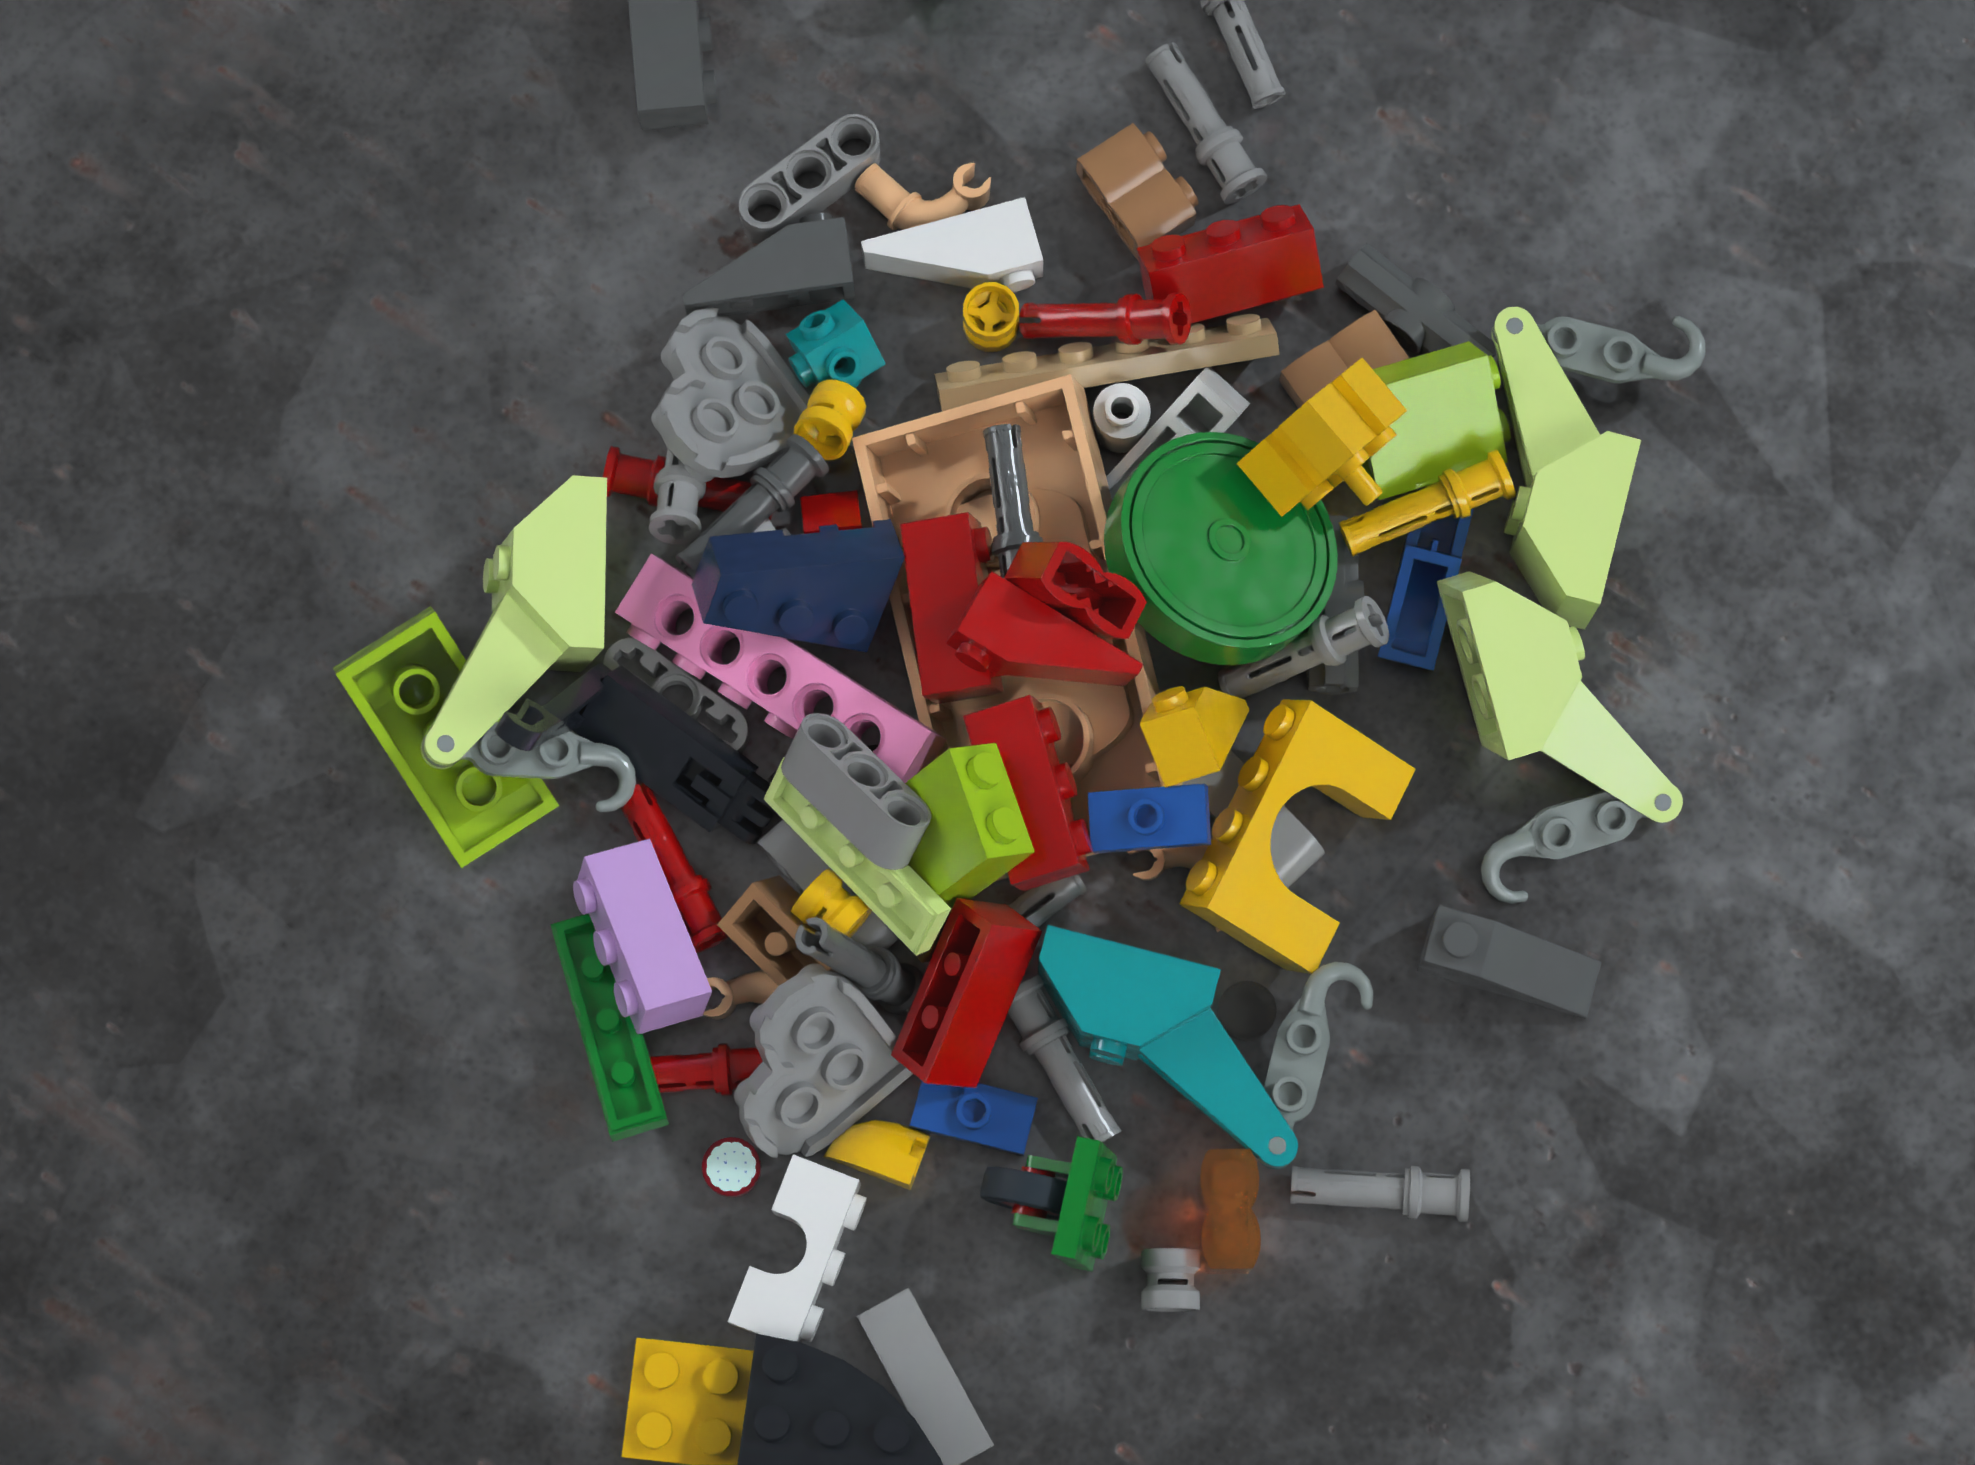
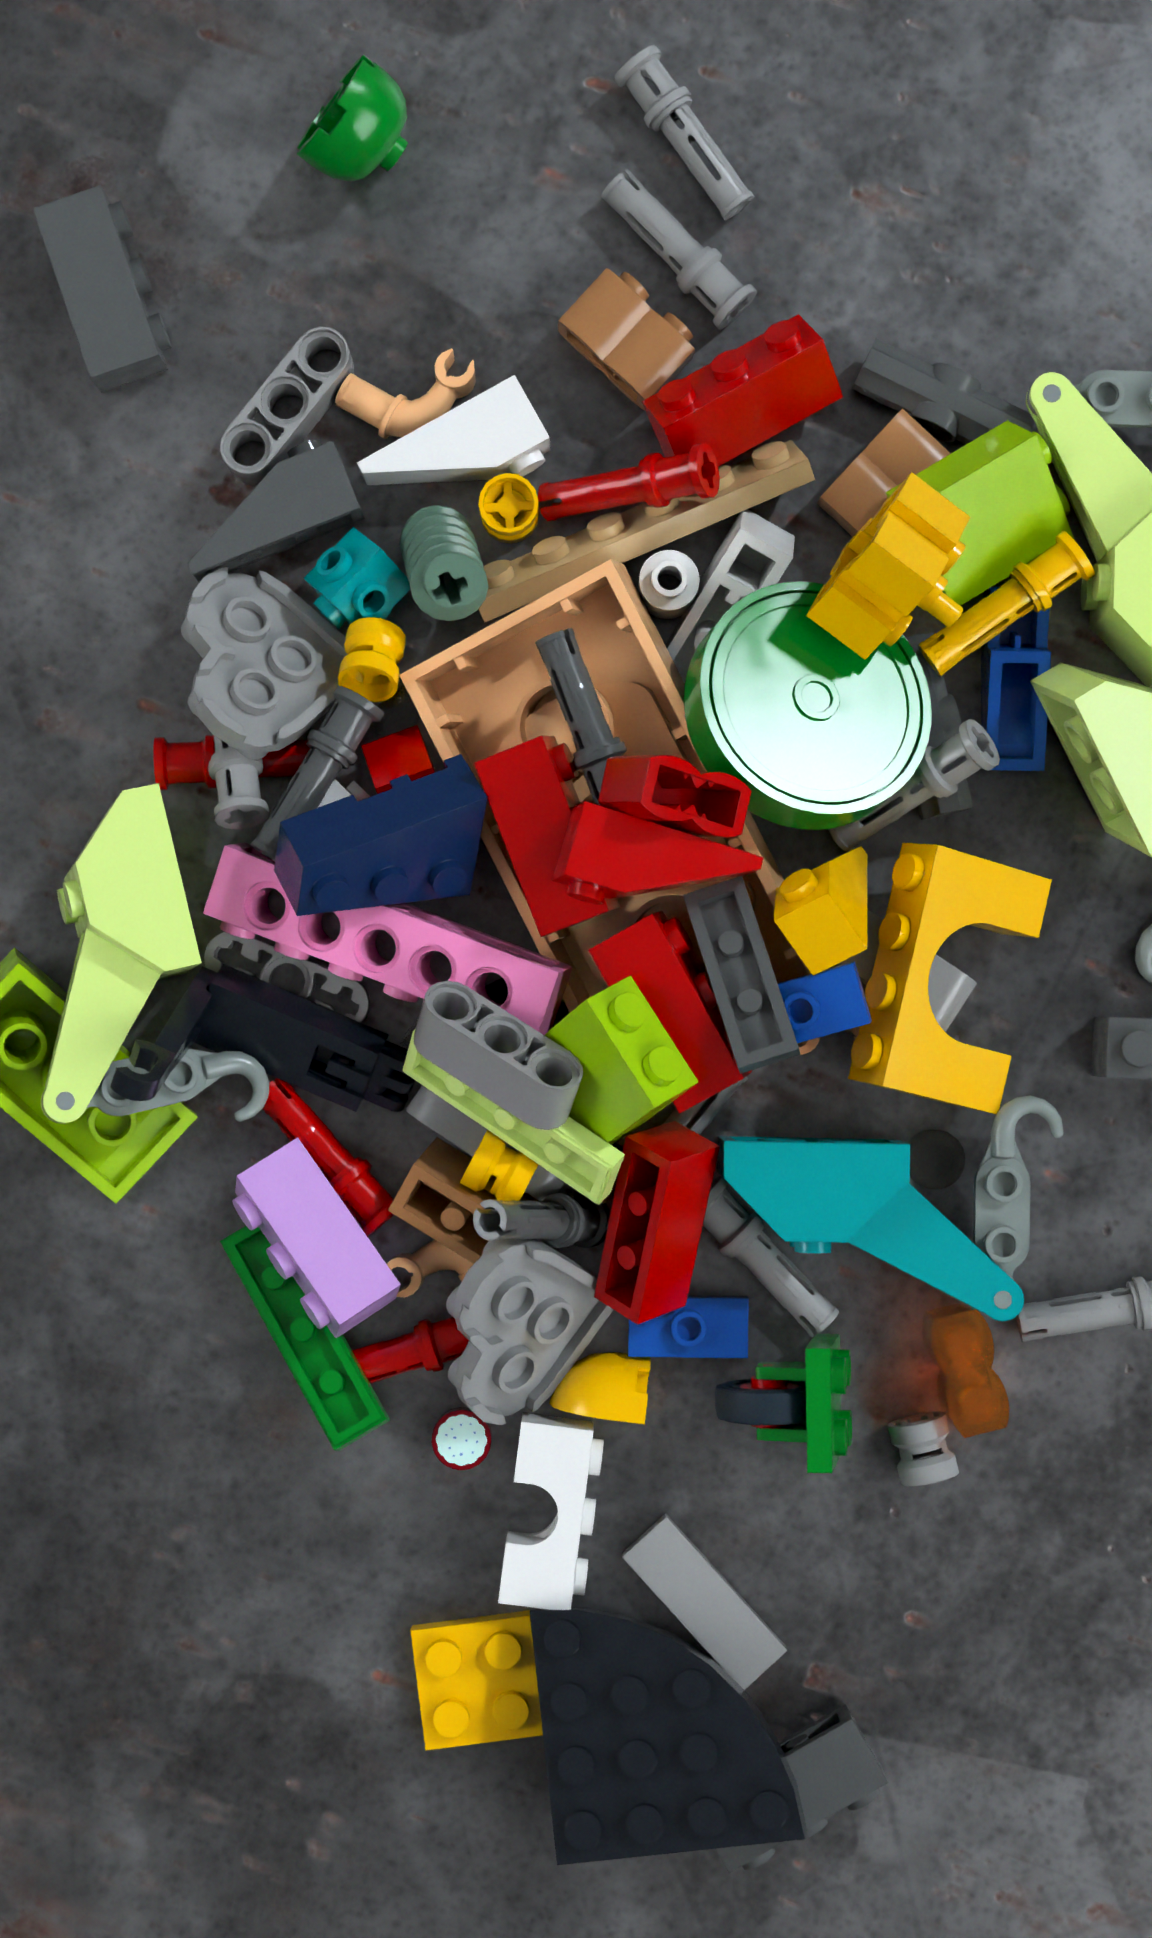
camera: 15 degrees left, 10 degrees up
none -> sand green piece [399,505,489,621]
none -> dark grey plate [683,876,800,1074]

